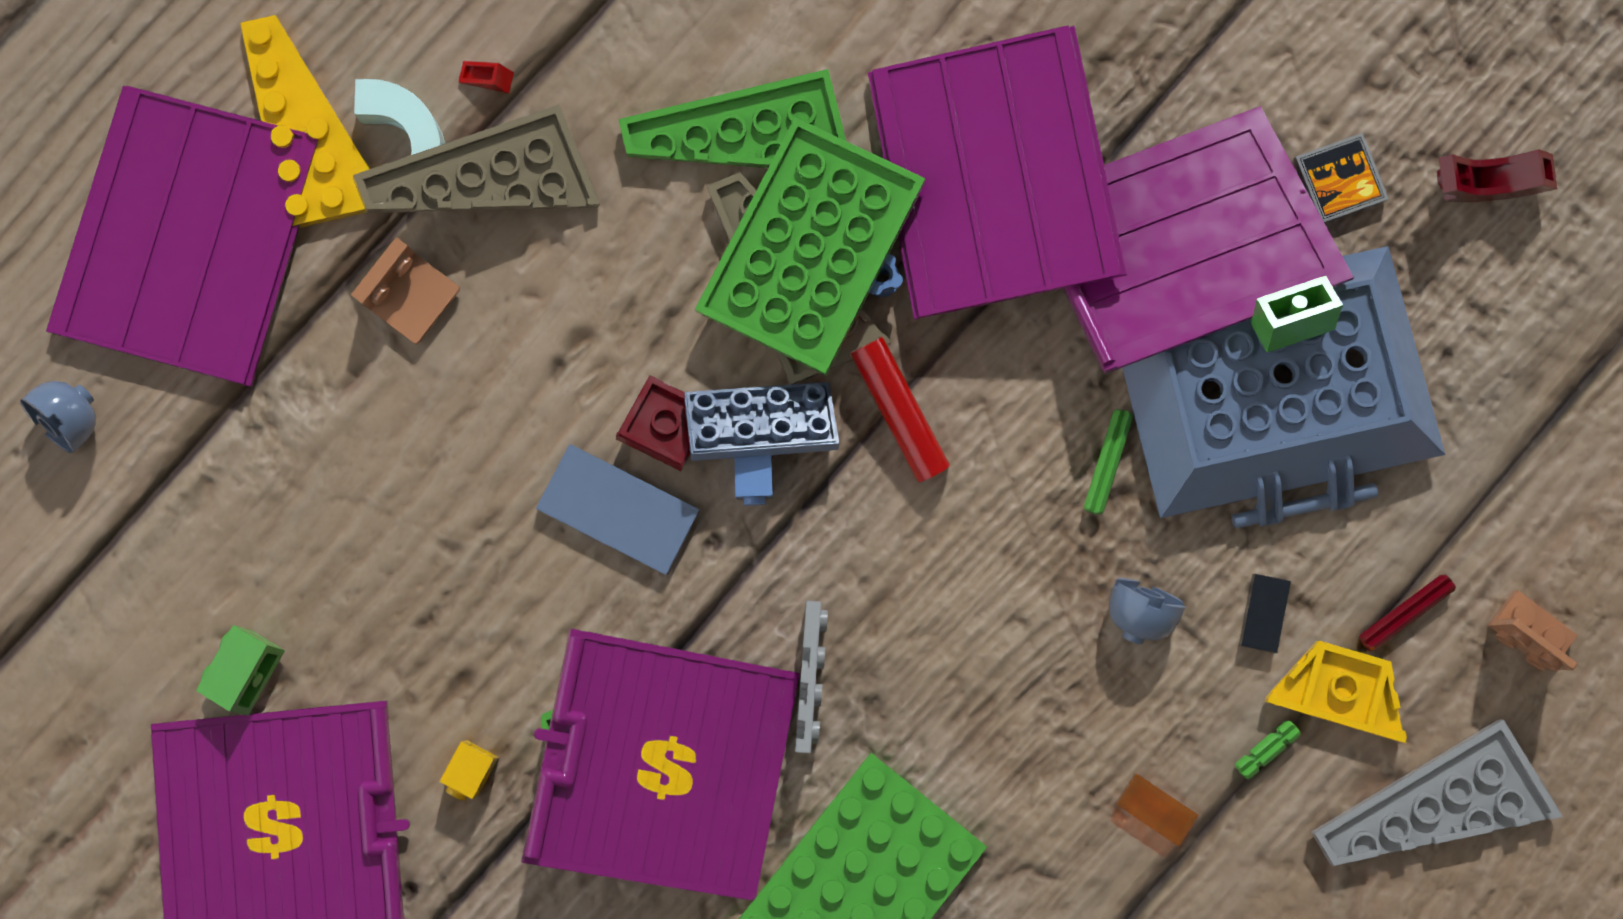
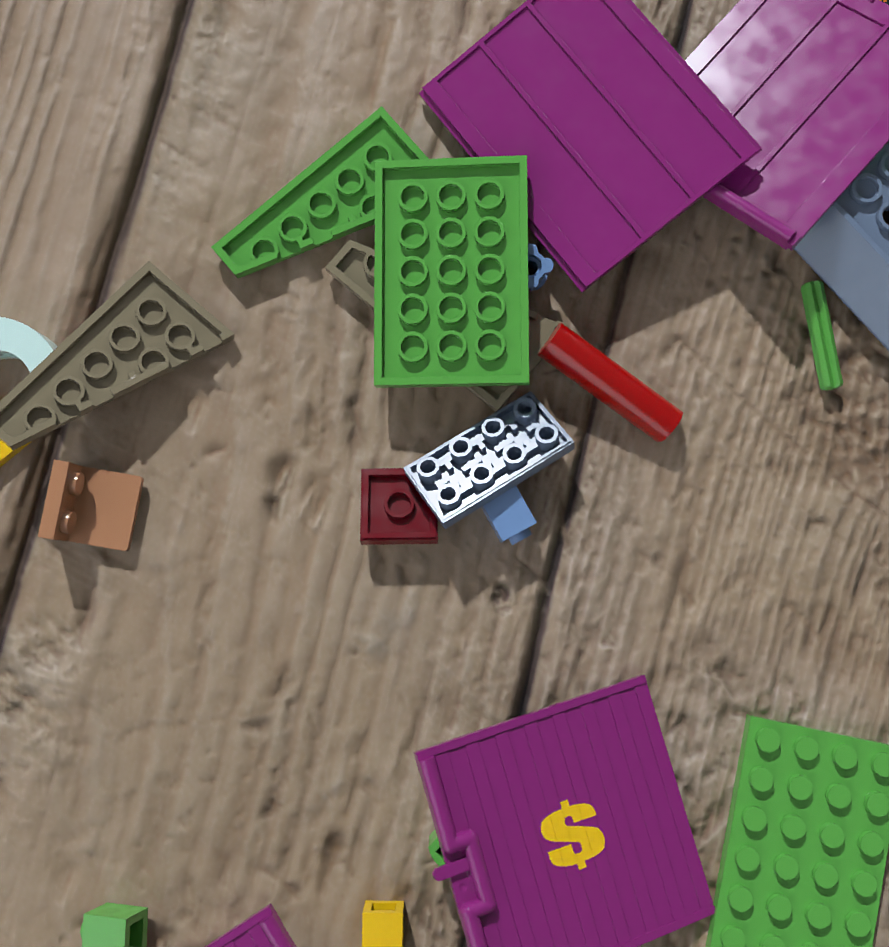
camera: 25 degrees left, 0 degrees up
red piece [458,61,514,94] -> none
sand blue tile [536,444,700,575] -> none
light grey wing [795,601,828,753] -> none

